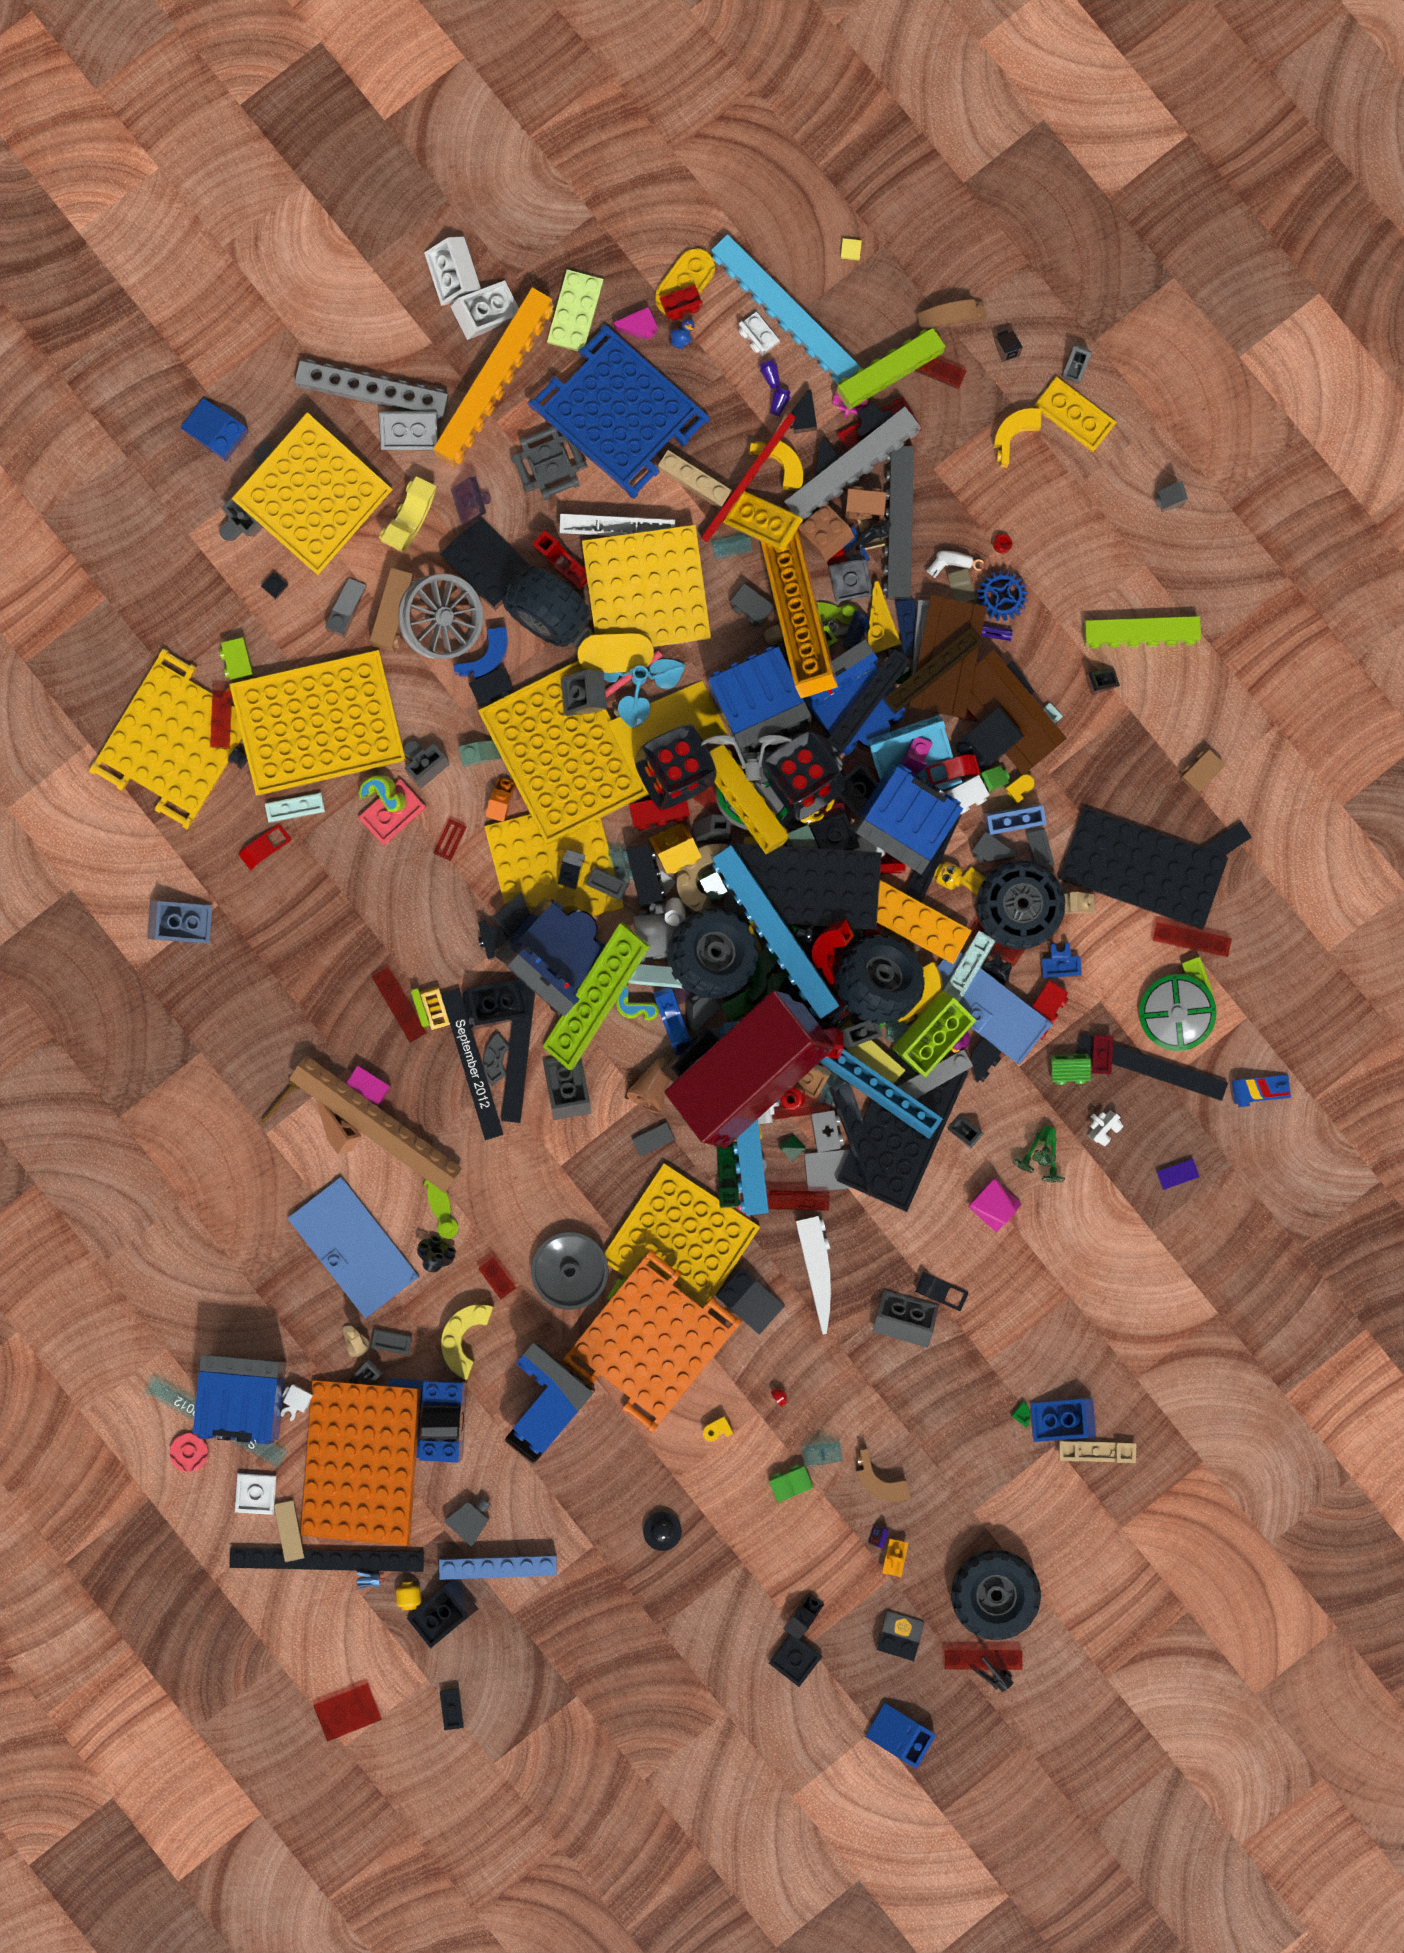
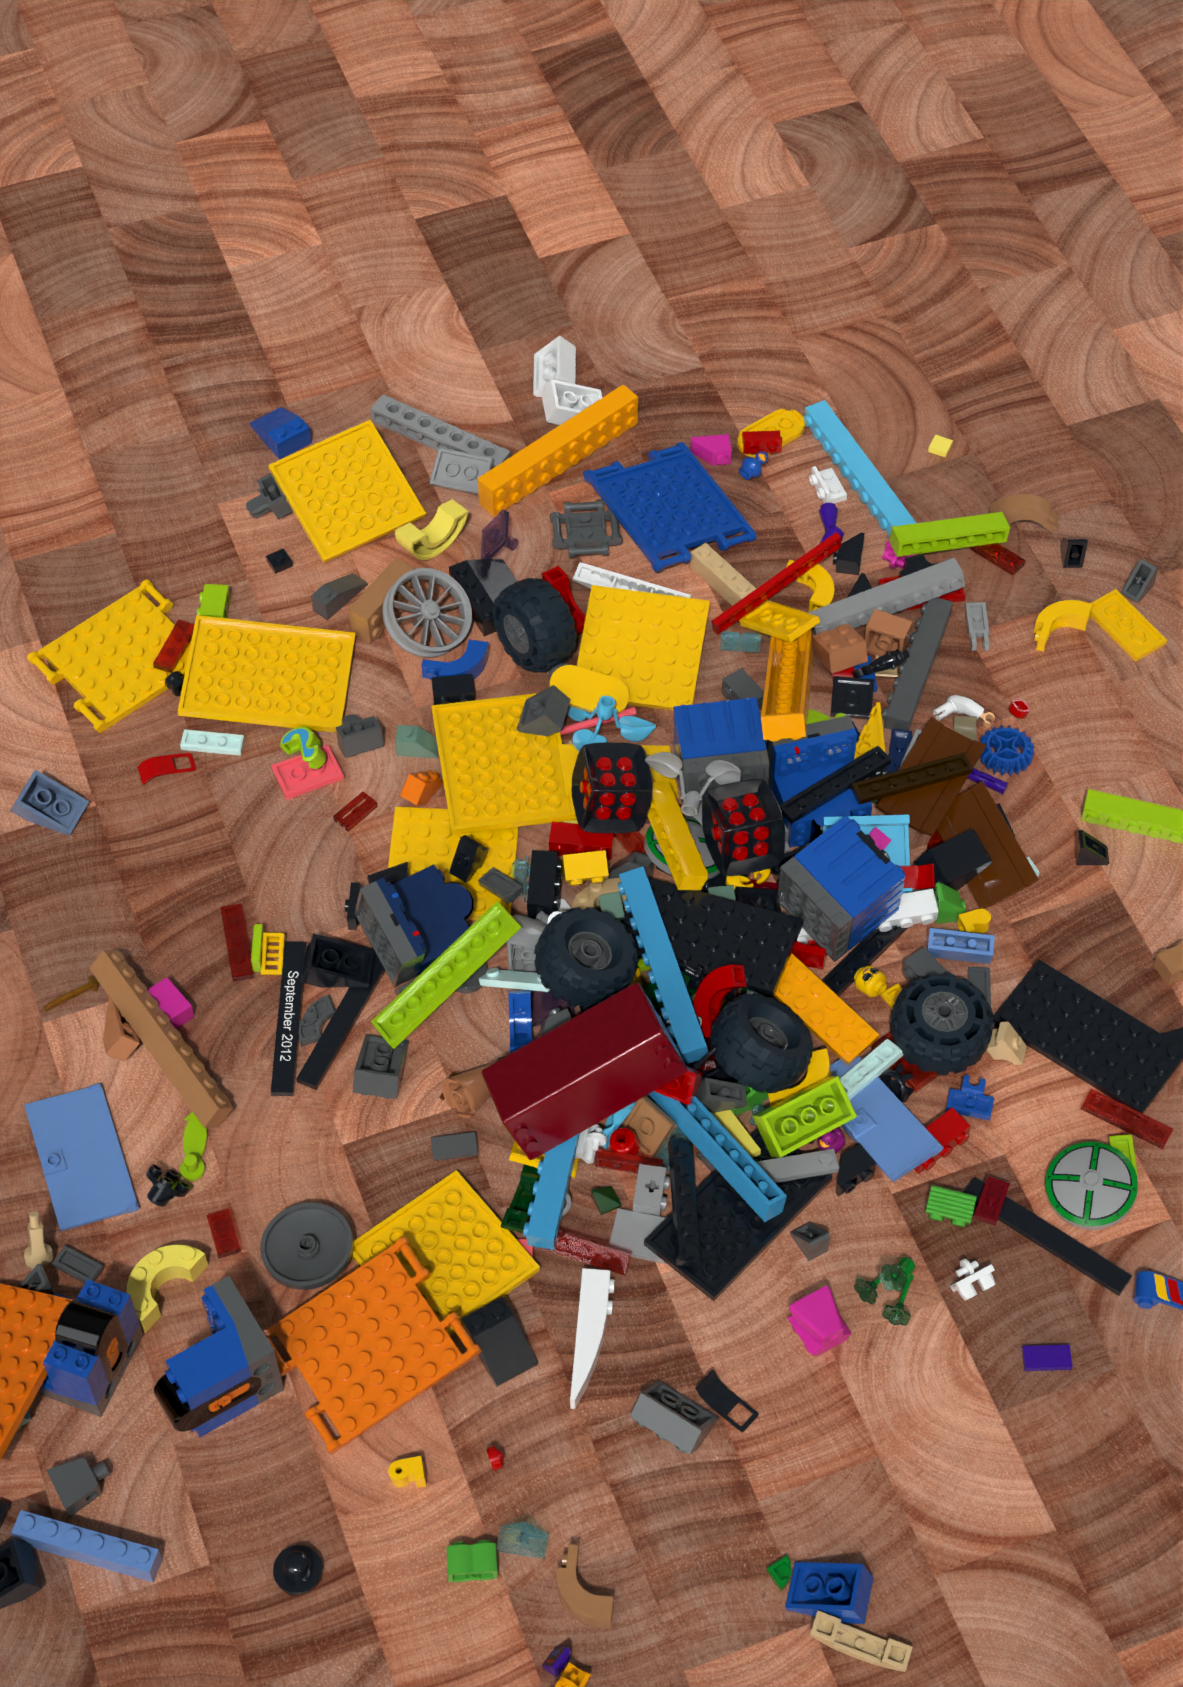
camera: 20 degrees right, 30 degrees down
yellowish green plate [547,270,604,351] -> none
animal [616,984,659,1021] -> none
none -> light grey hinge [965,602,989,651]

